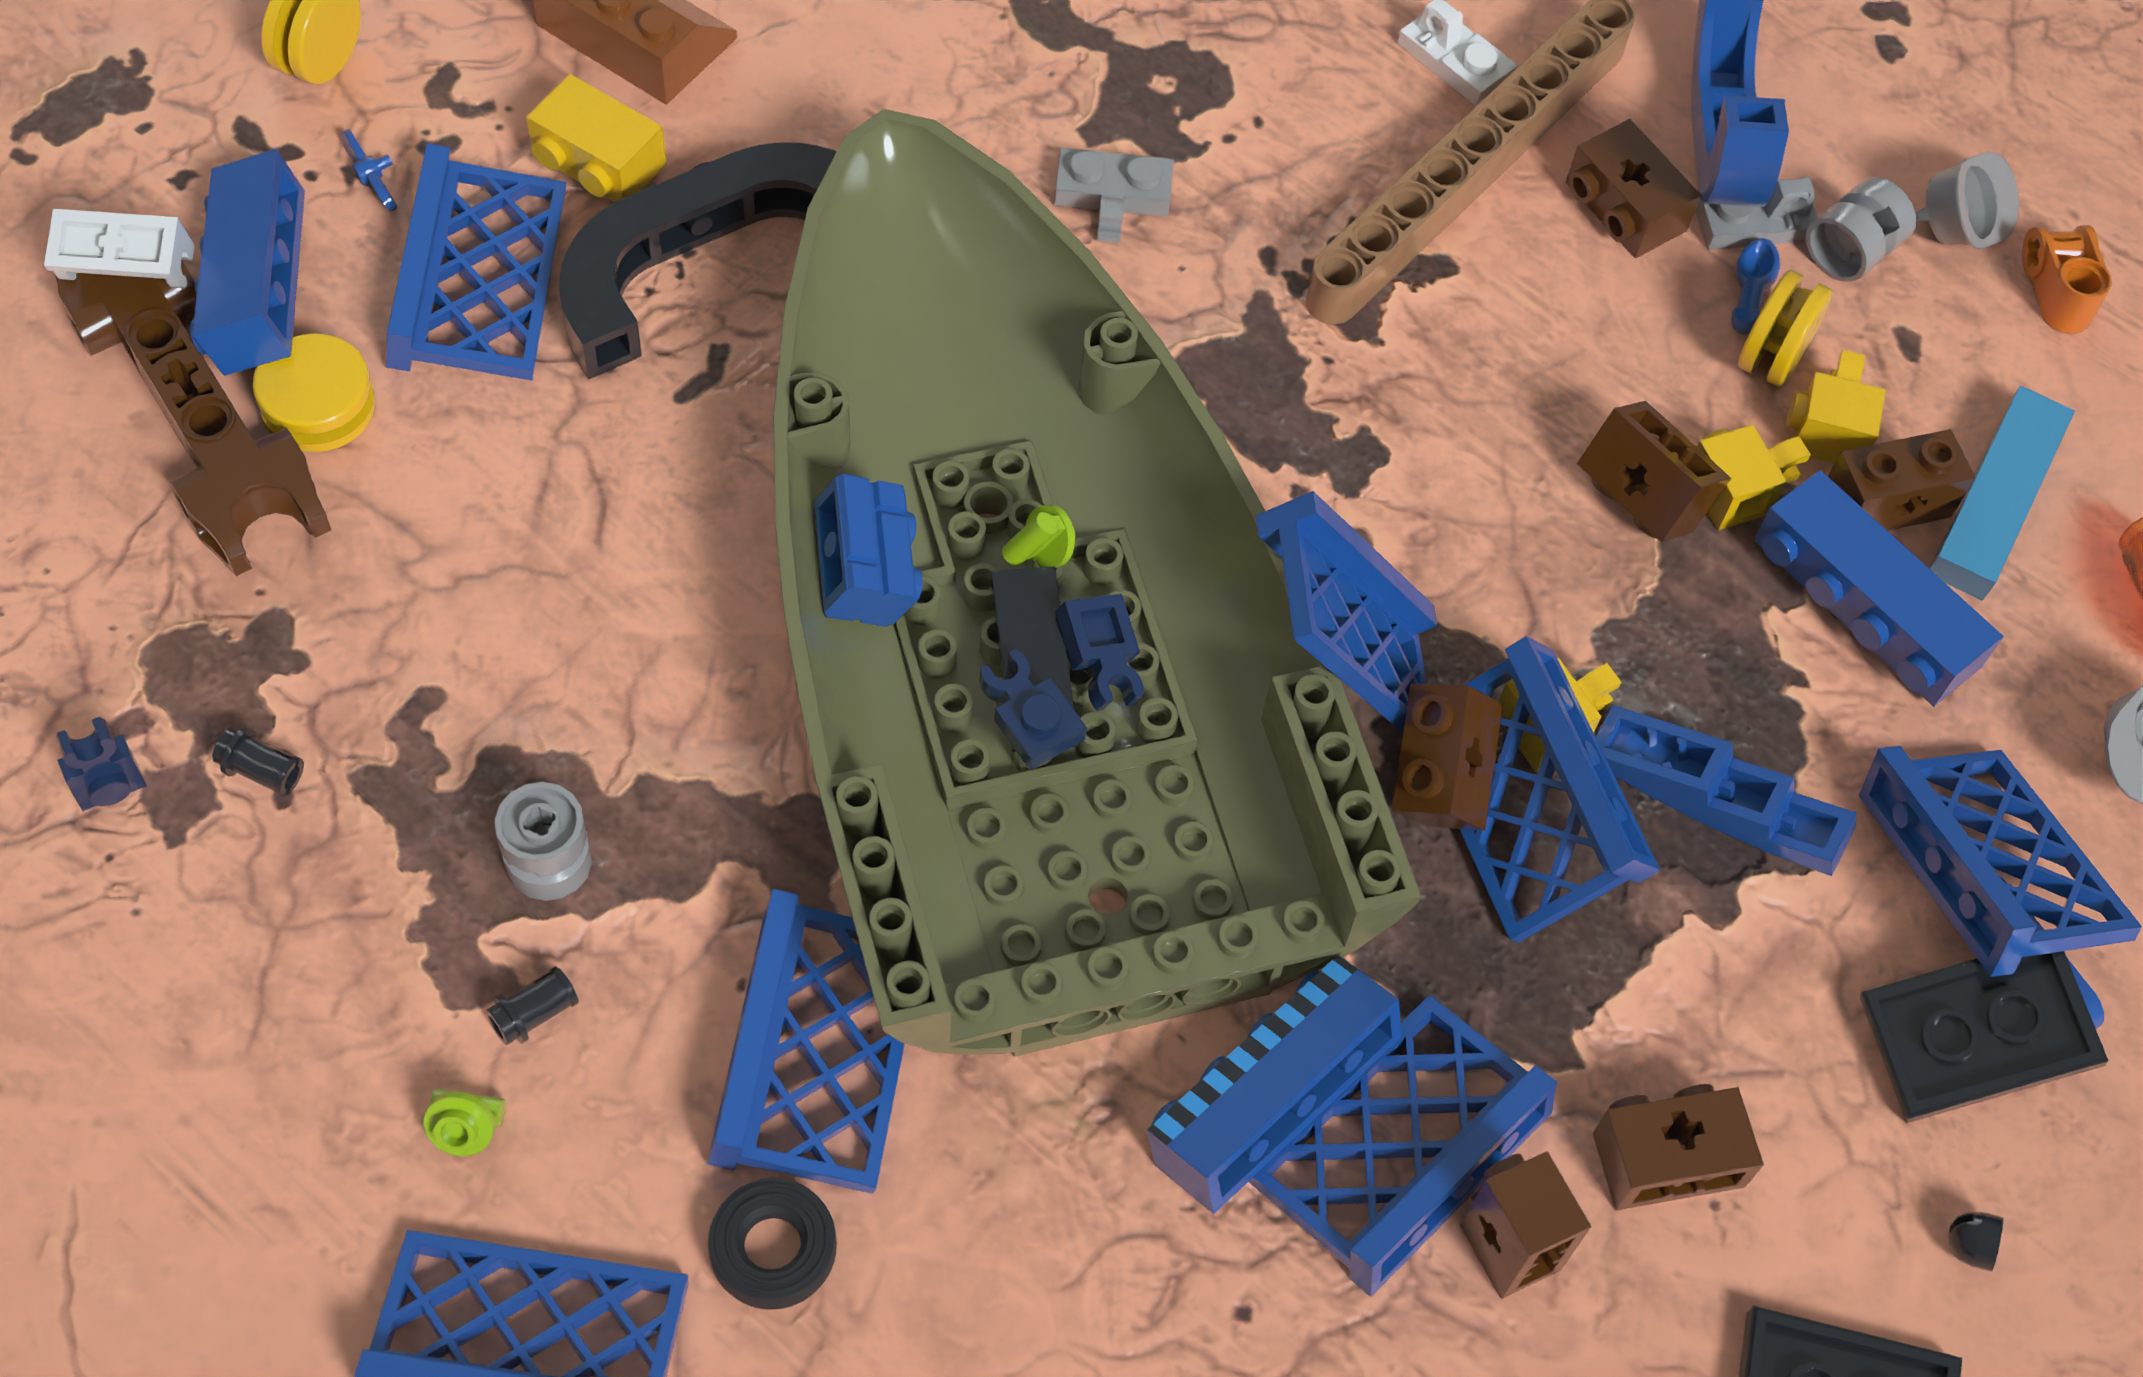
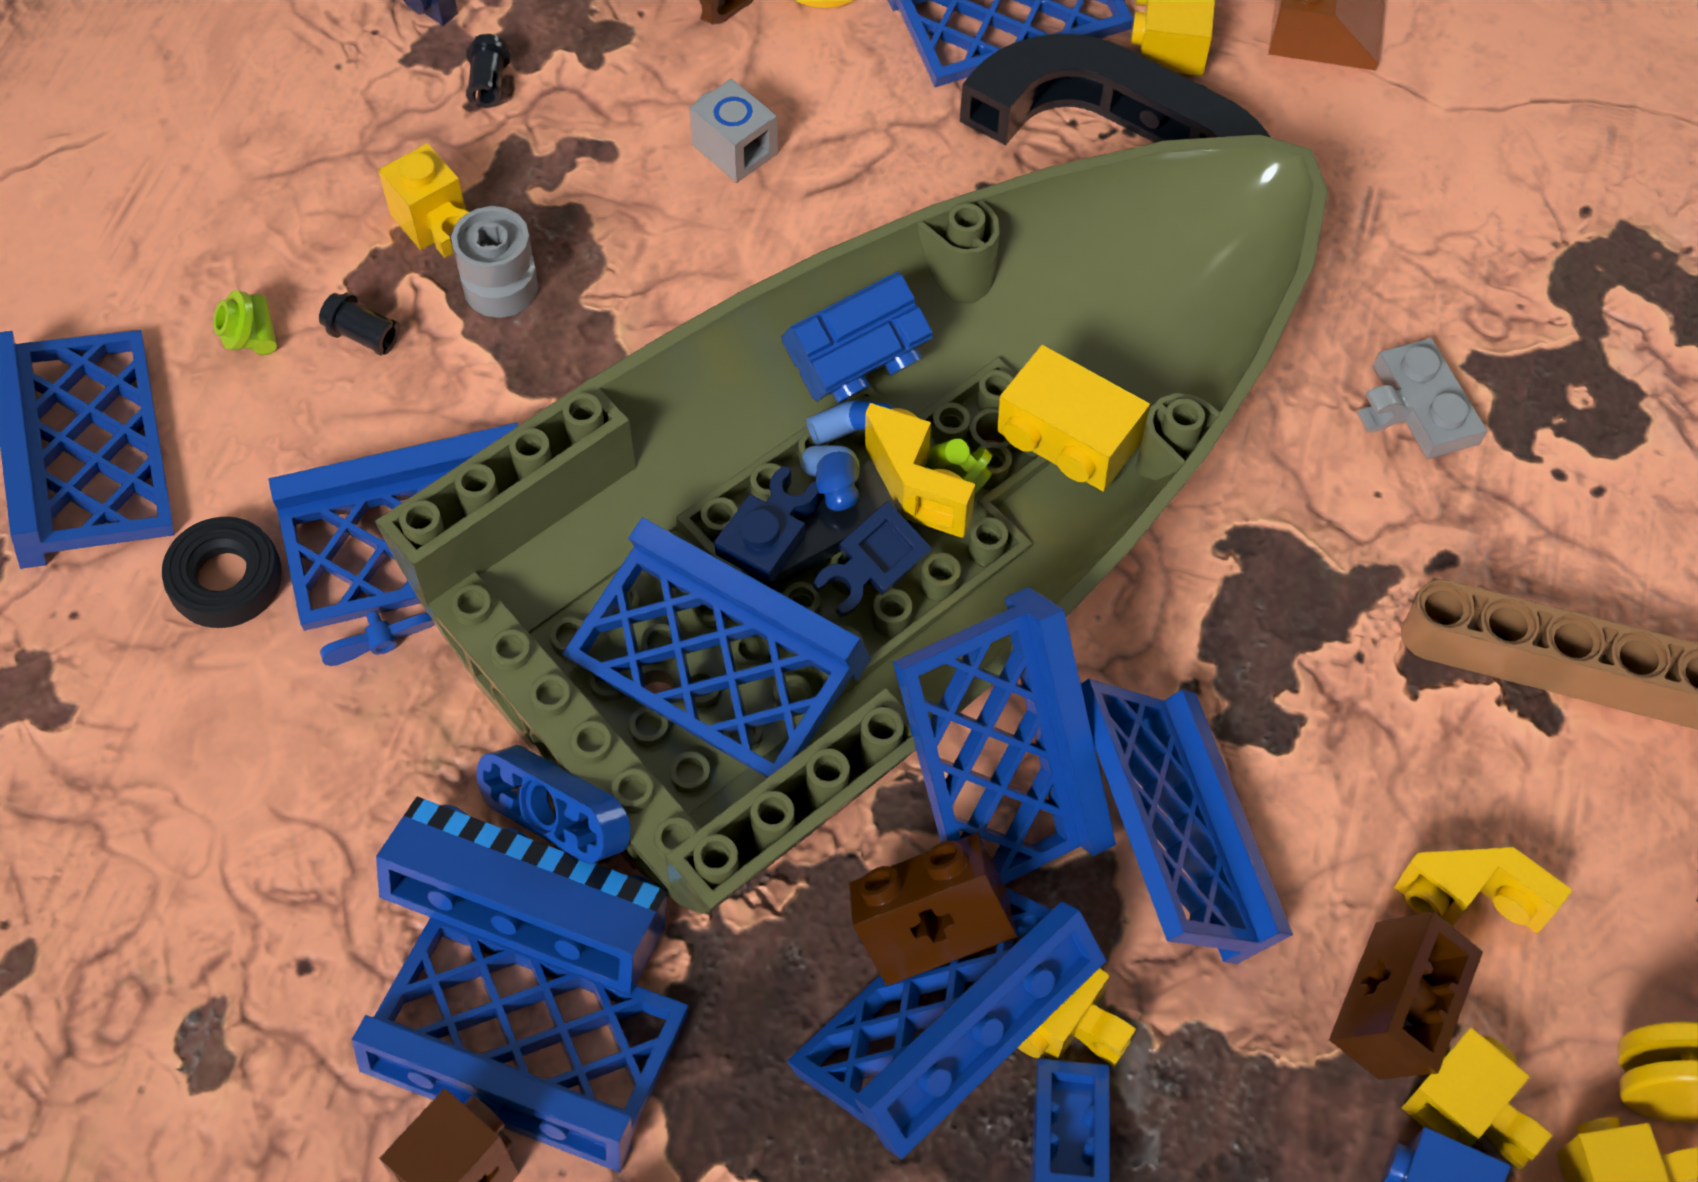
camera: 70 degrees right, 0 degrees up
none -> blue piece [320,611,435,666]
none -> yellow brick [378,143,469,258]
none -> blue beam [477,745,630,863]
none -> blue fence [562,517,871,778]
none -> light grey brick [689,78,778,183]
none -> blue arm [801,446,860,511]
none -> medium blue arm [806,400,894,446]
none -> yellow slope [865,403,975,538]
none -> yellow brick [997,344,1150,492]
none -> blue fence [1081,679,1293,964]
none -> yellow slope [1394,847,1573,934]

